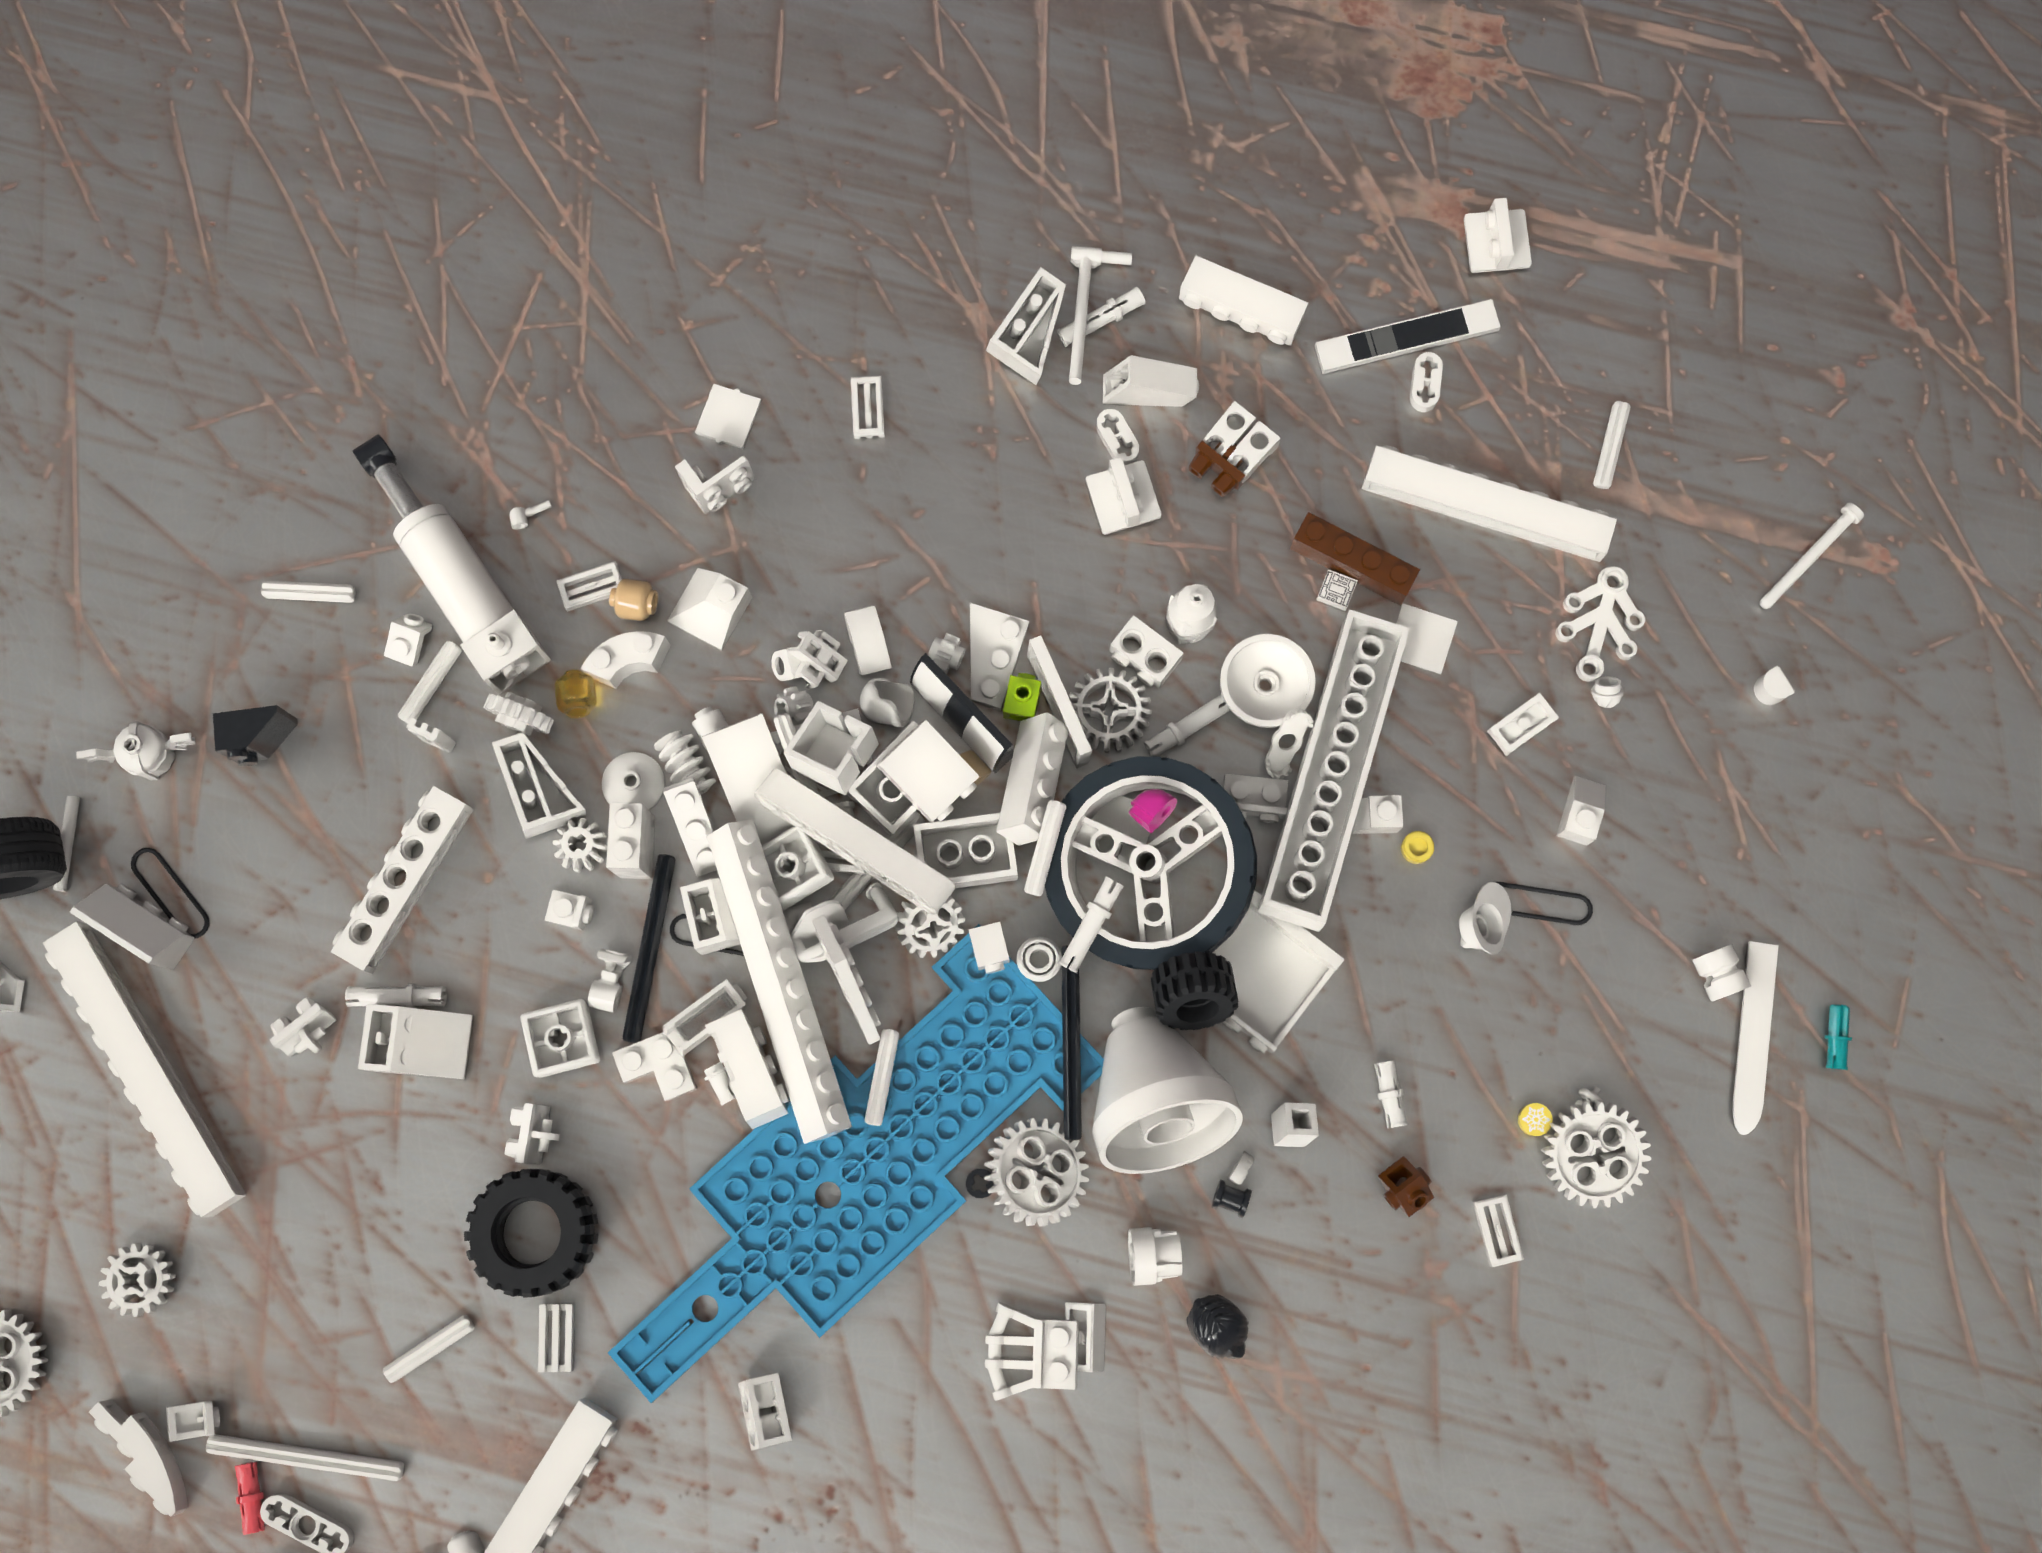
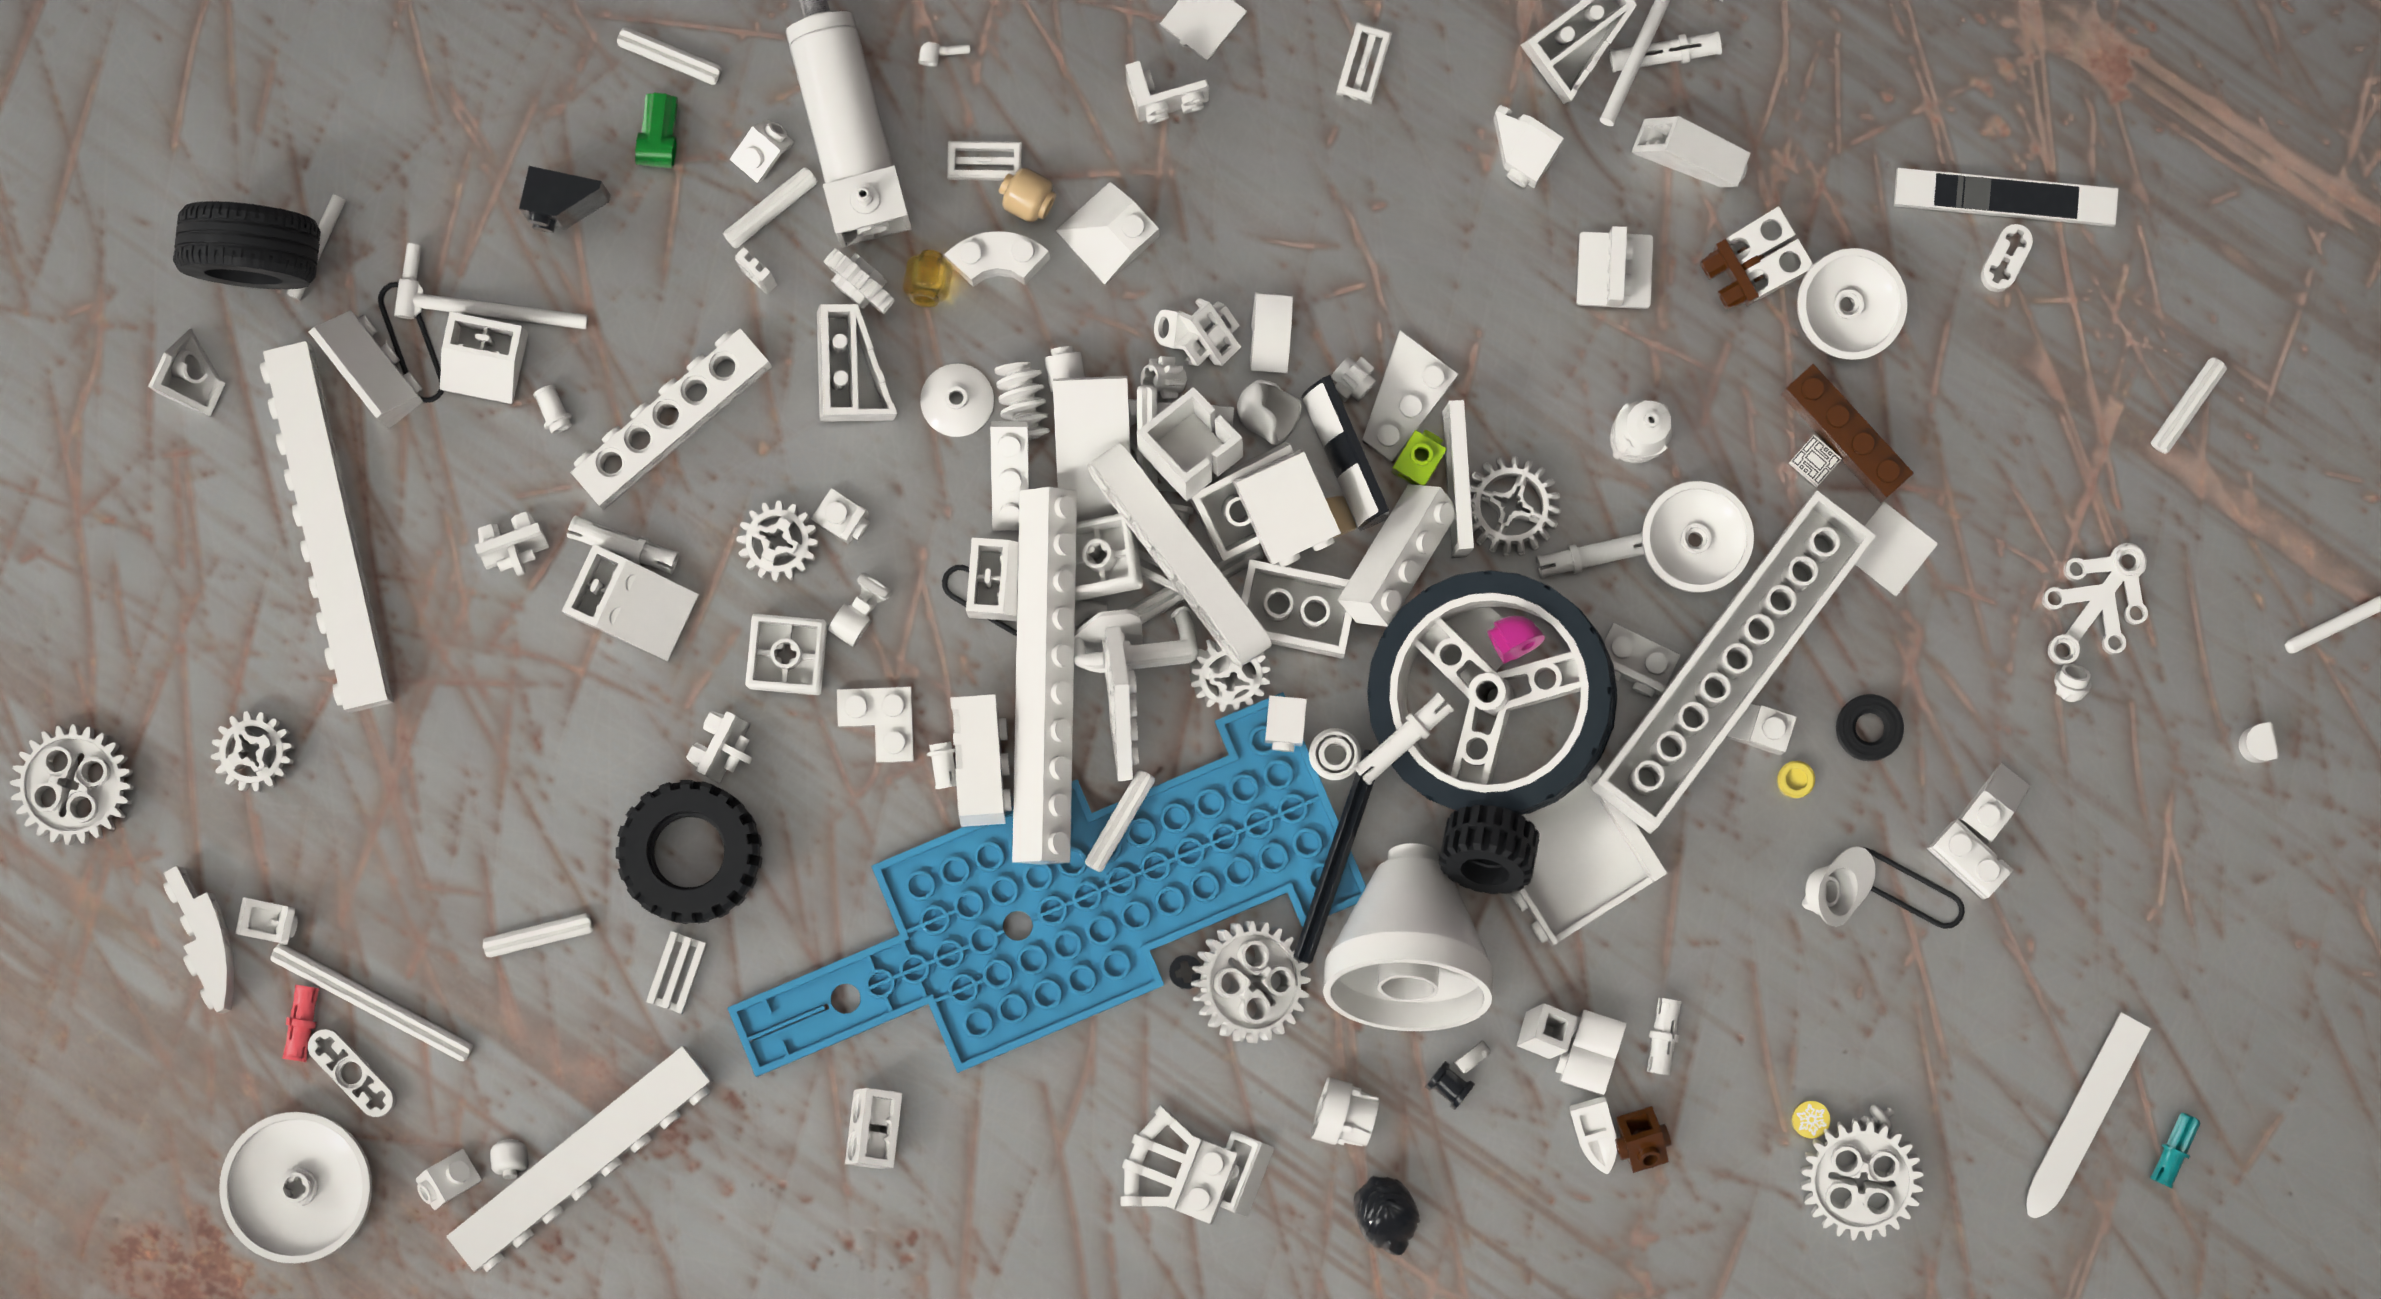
camera: 20 degrees right, 5 degrees up
white helmet [76,722,196,781] -> none
white gear [553,818,607,873] -> none
white brick [606,803,655,879] -> none
black axle [622,854,676,1043] -> none
white window [663,979,747,1057] -> none
white axle [1024,800,1066,896] -> none
white beam [1096,409,1139,465] -> none
white brick [1109,615,1183,689] -> none
white brick [1179,255,1308,346] -> none
white piece [1265,708,1314,779] -> none
white brick [1362,445,1617,562] -> none
white bracket [1464,198,1532,273] -> none
white tile [1473,1194,1524,1267] -> none
white plate [1487,693,1559,756] -> none
white wheel [1692,944,1751,1002] -> none
none -> white bar [394,243,588,329]
none -> white slope [440,312,528,405]
none -> white pin [533,385,572,434]
none -> green piece [635,93,678,168]
none -> white gear [737,501,819,582]
none -> white slope [1494,105,1564,188]
none -> white brick [1555,1009,1627,1096]
none -> white plate [1569,1096,1617,1174]
none -> white dish [1797,248,1907,360]
none -> black tyre [1836,694,1904,761]
none -> white brick [1927,819,2013,899]

